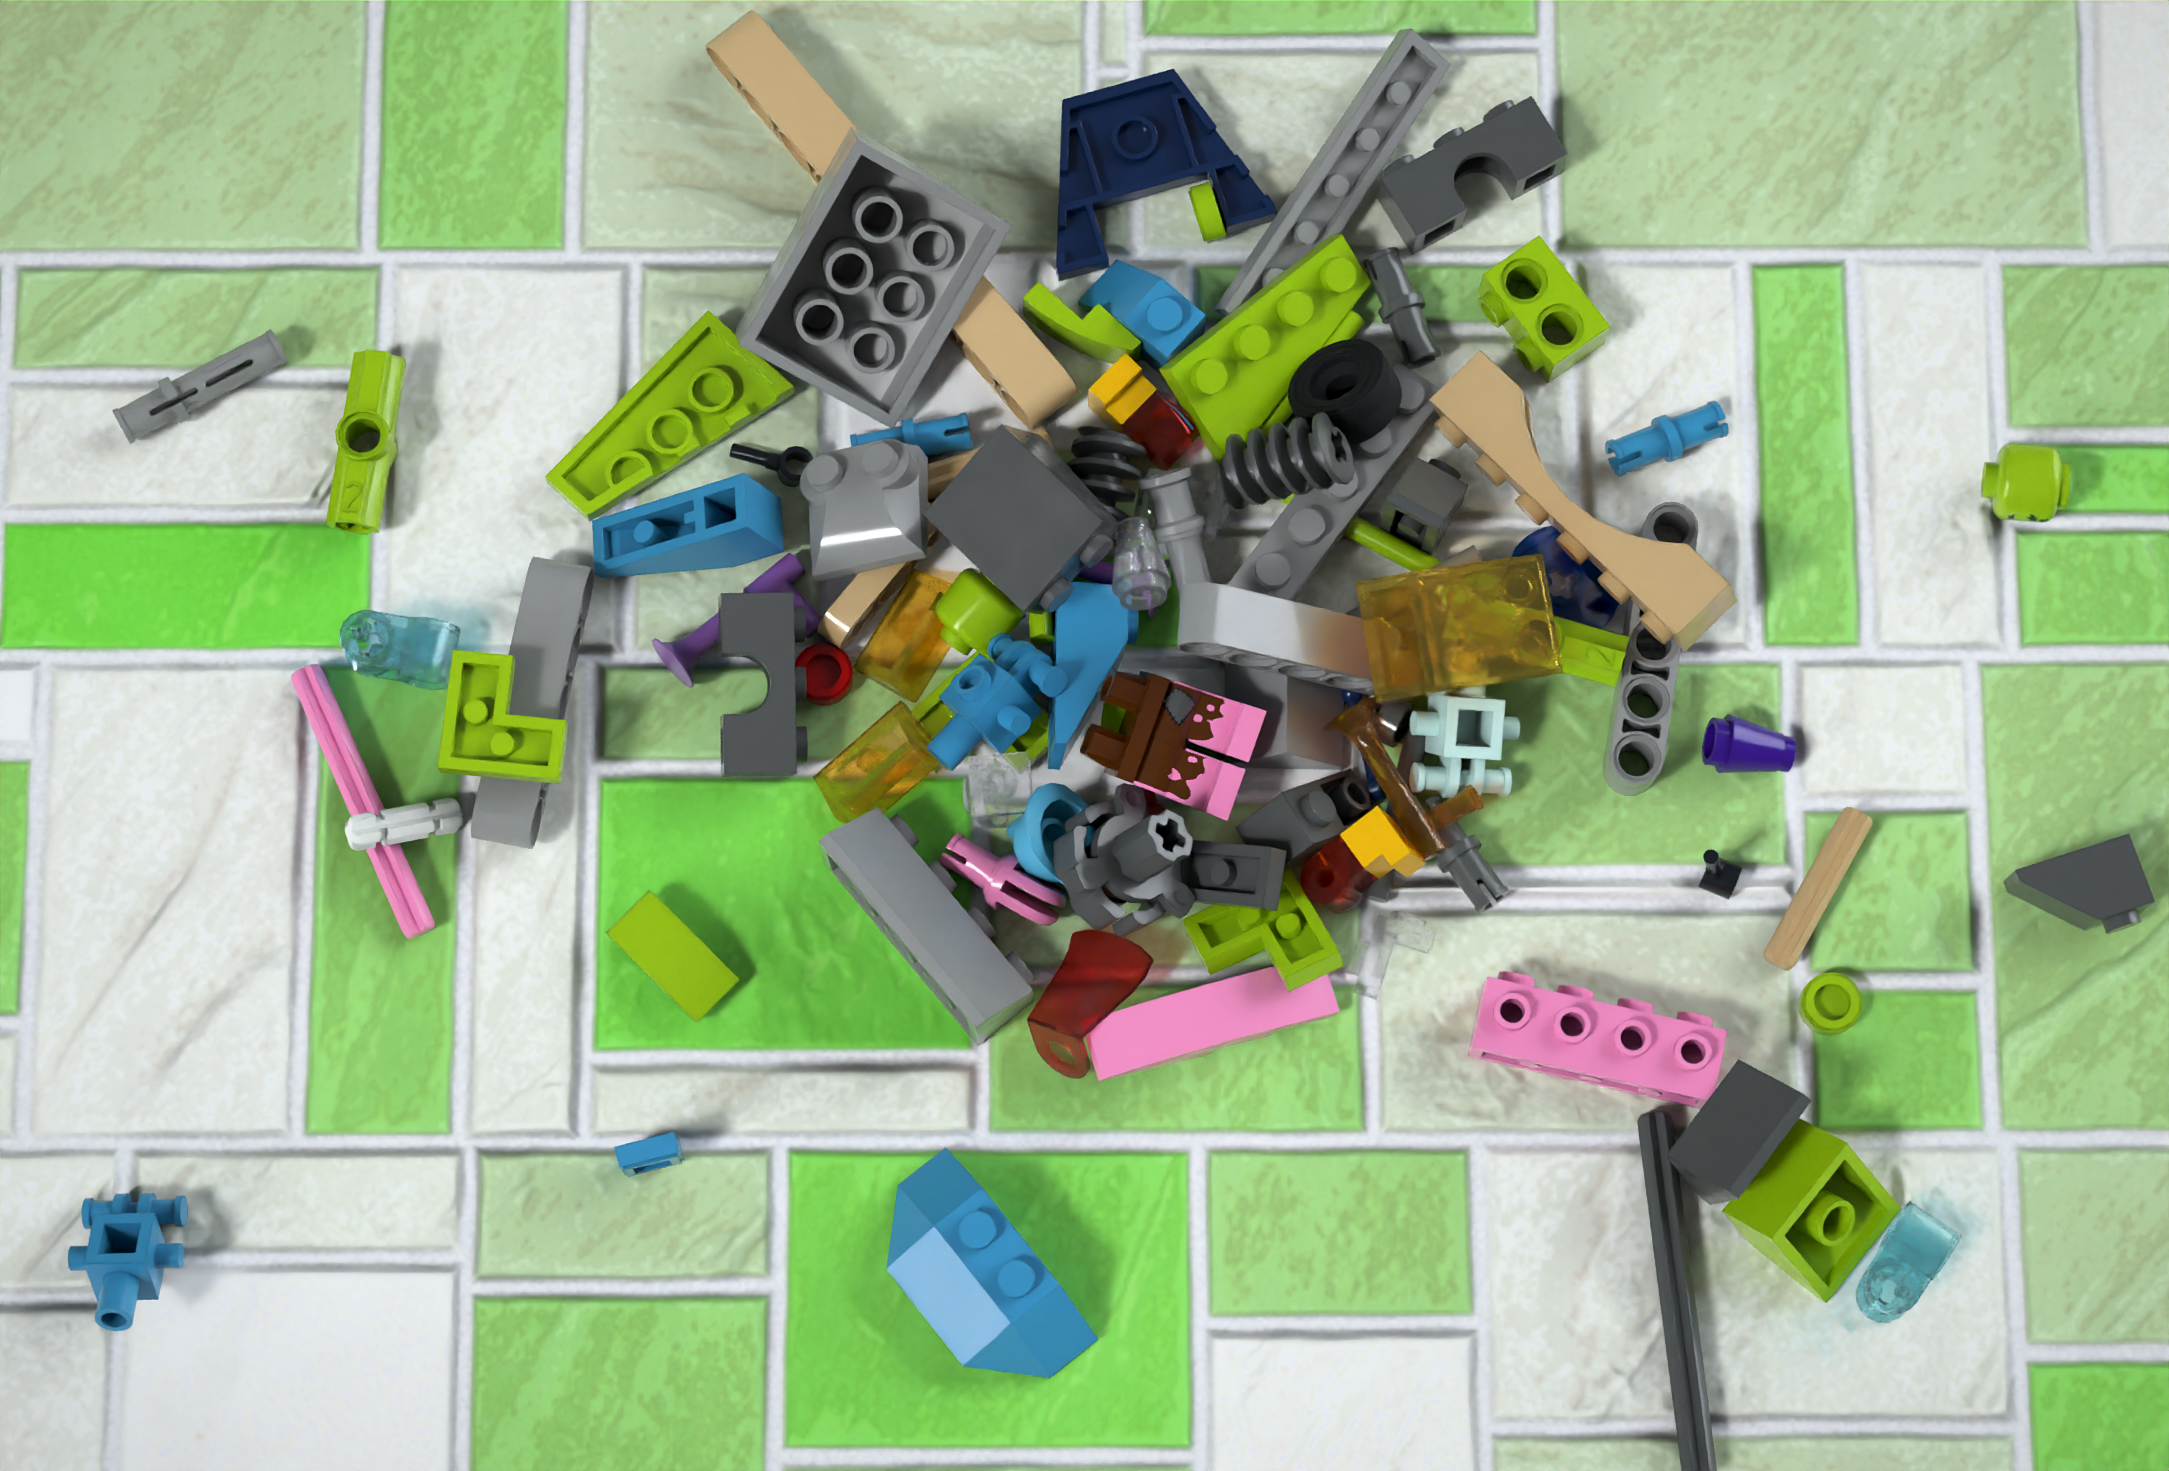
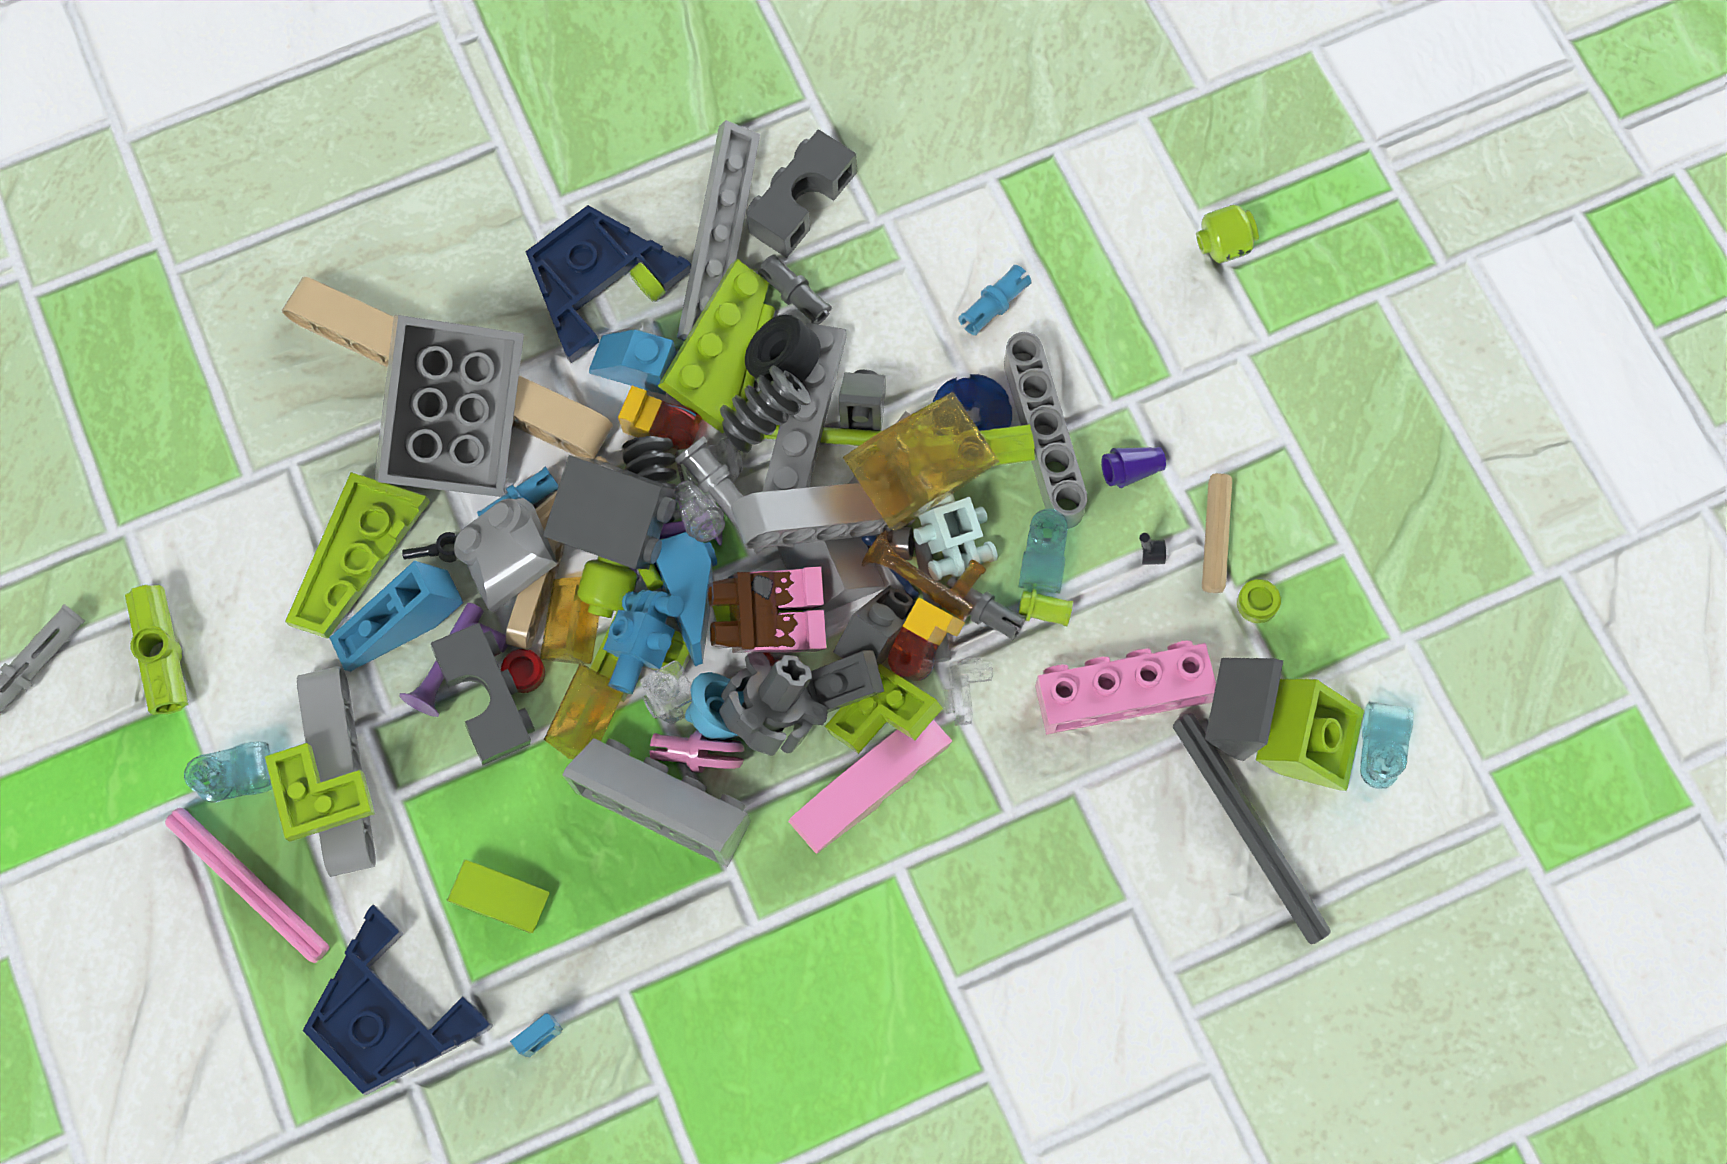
camera: 20 degrees left, 5 degrees down
white axle [345,798,463,851] -> none
dark azure wedge [886,1147,1098,1378] -> none
lime slope [1023,282,1141,364] -> none
clear red piece [1027,929,1154,1079] -> none
tan arch [1429,350,1737,651] -> none
lime brick [1478,235,1611,383] -> none
dark grey slope [2003,834,2155,934] -> none
none -> dark blue wing [302,904,493,1095]
none -> clear light blue piece [1018,509,1068,594]
none -> lime pin [1018,588,1073,627]

